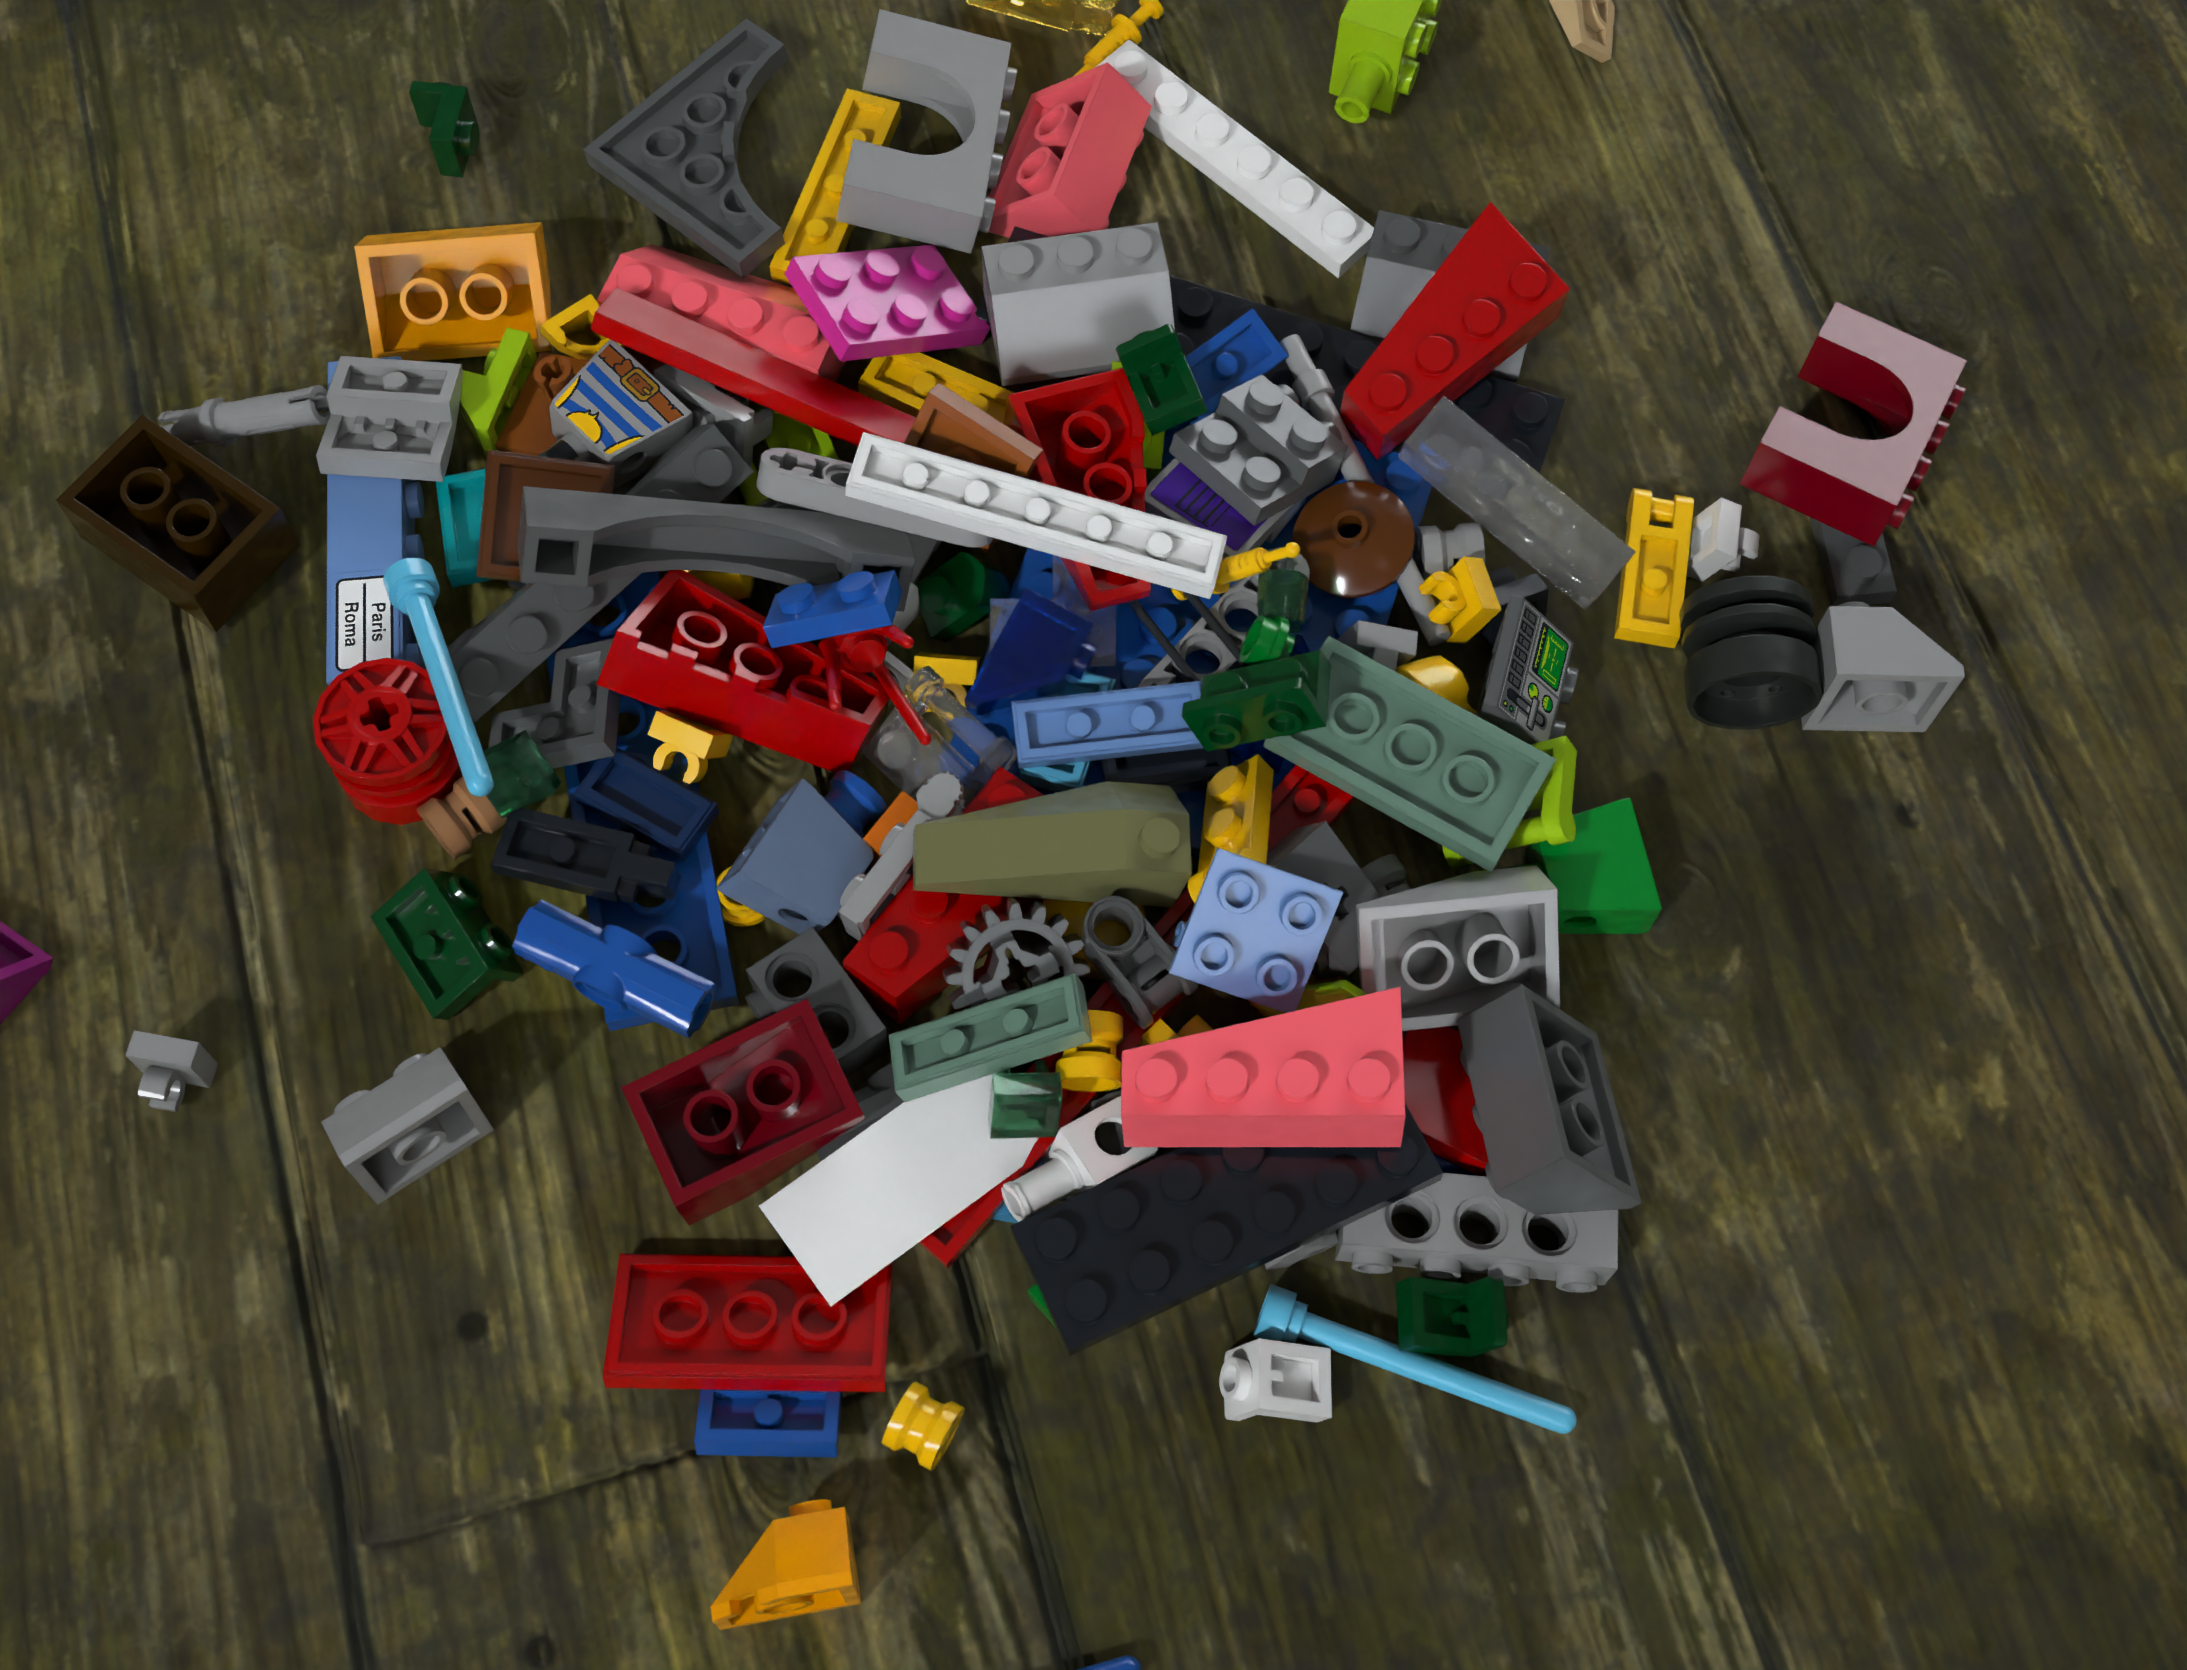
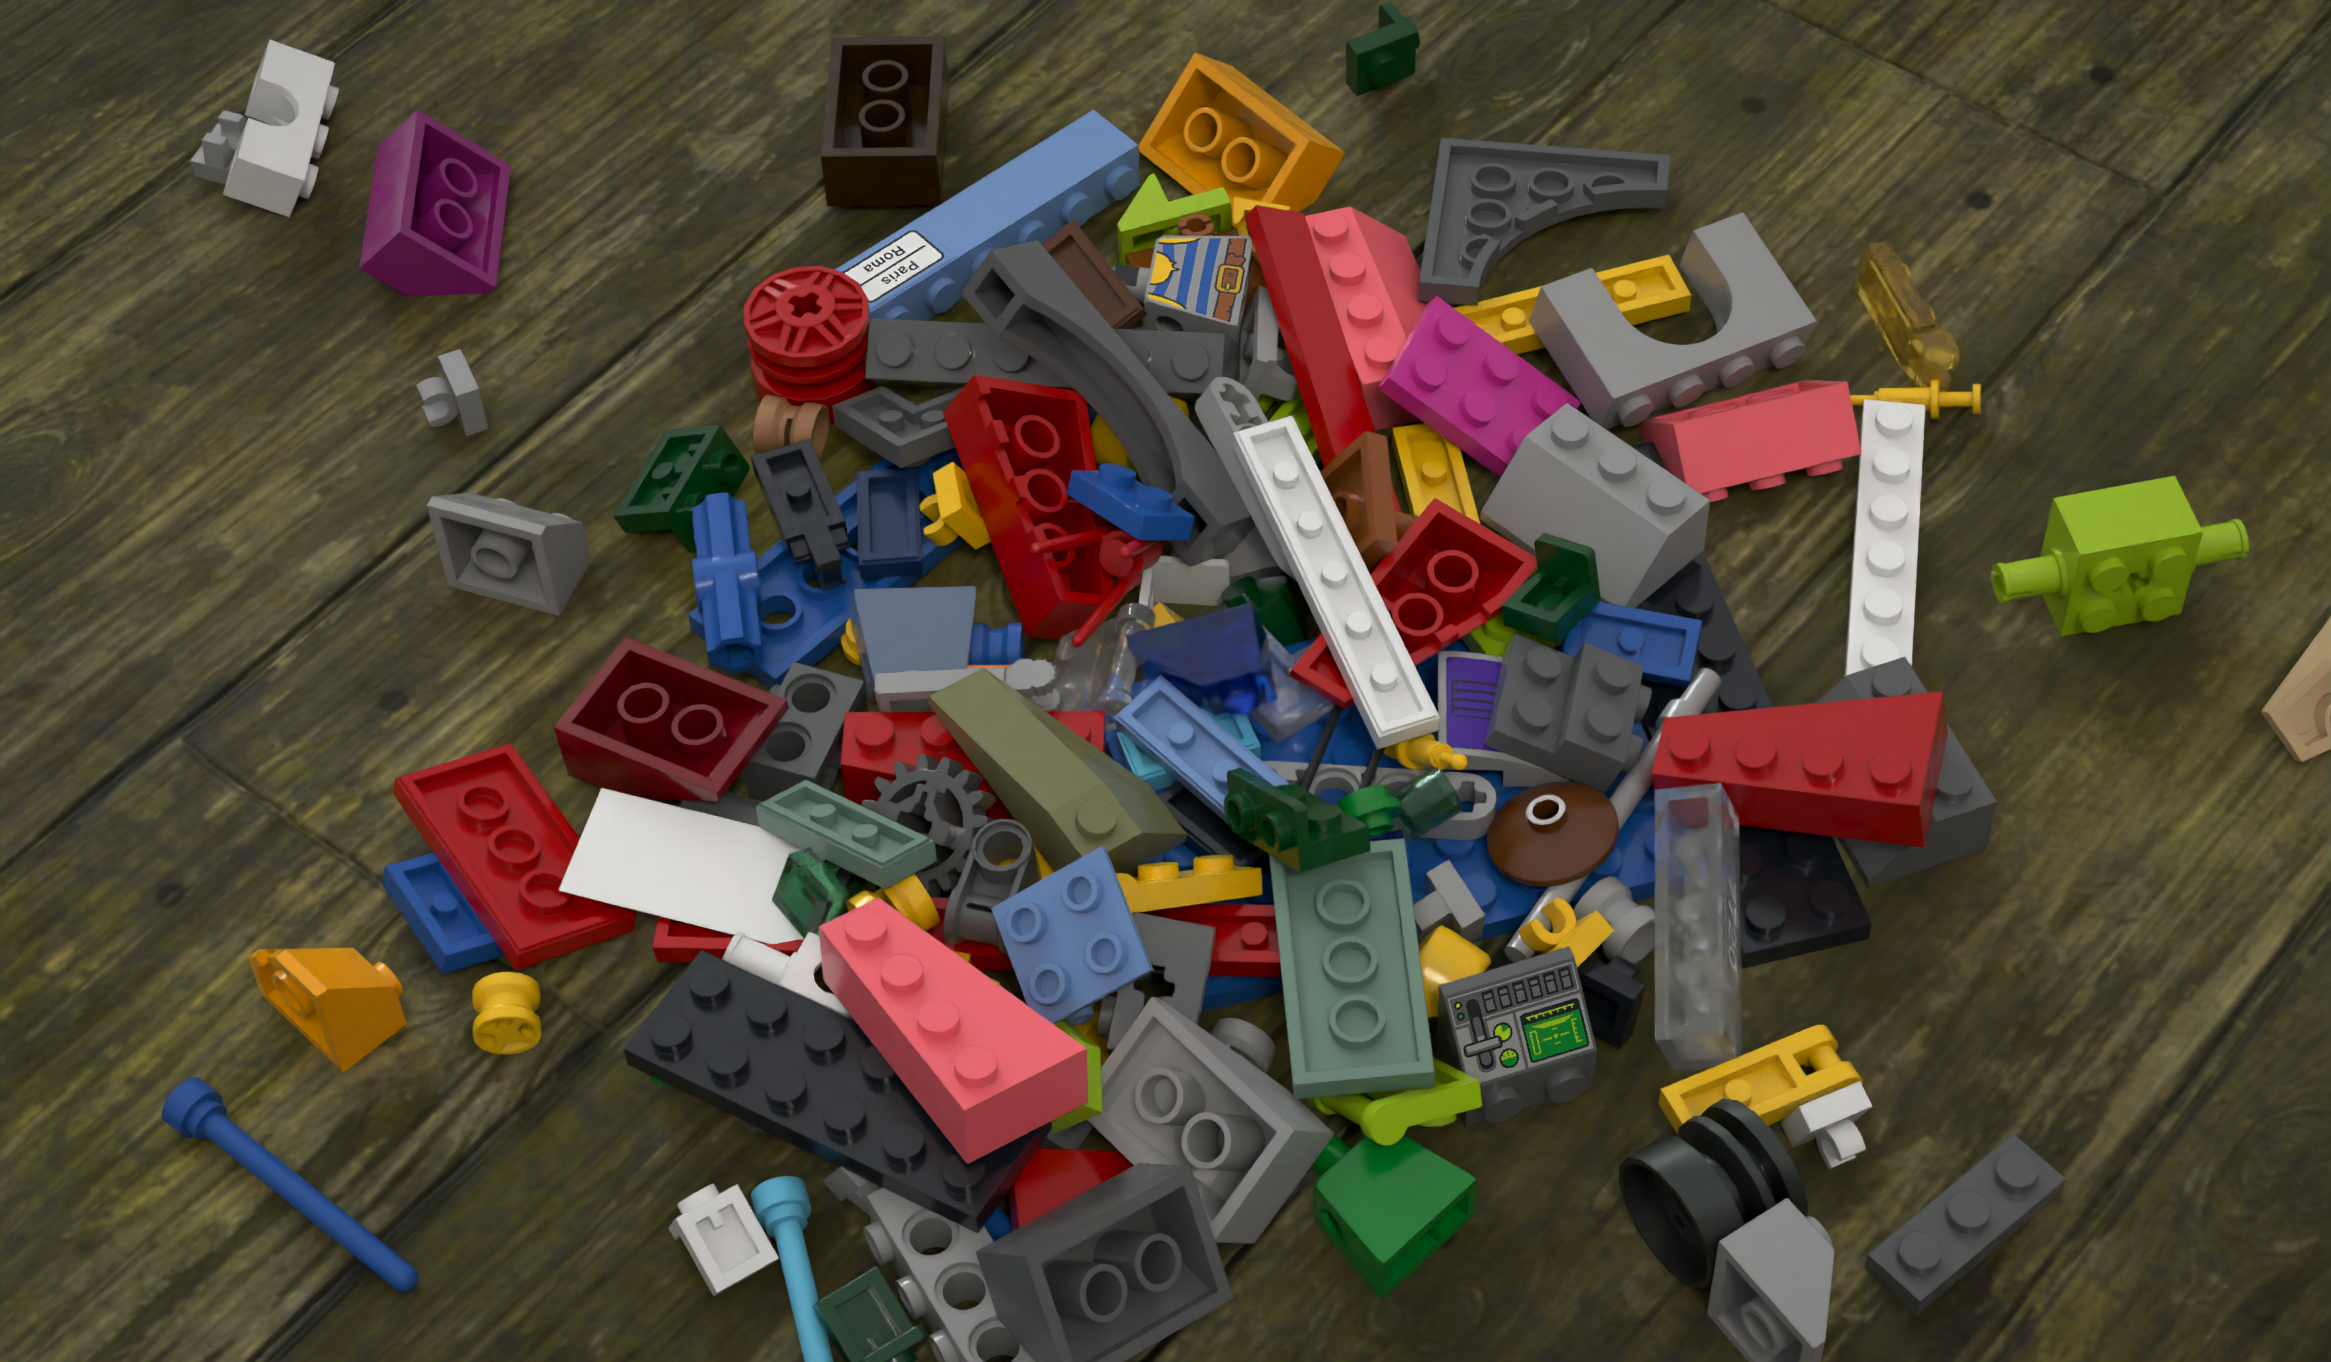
camera: 60 degrees right, 15 degrees down
light grey pin [158,385,330,447] -> none
light grey slope [316,356,463,482] -> none
medium azure piece [383,557,494,797] -> none
clear green tile [483,730,561,819] -> none
arch [1740,302,1967,547] -> none

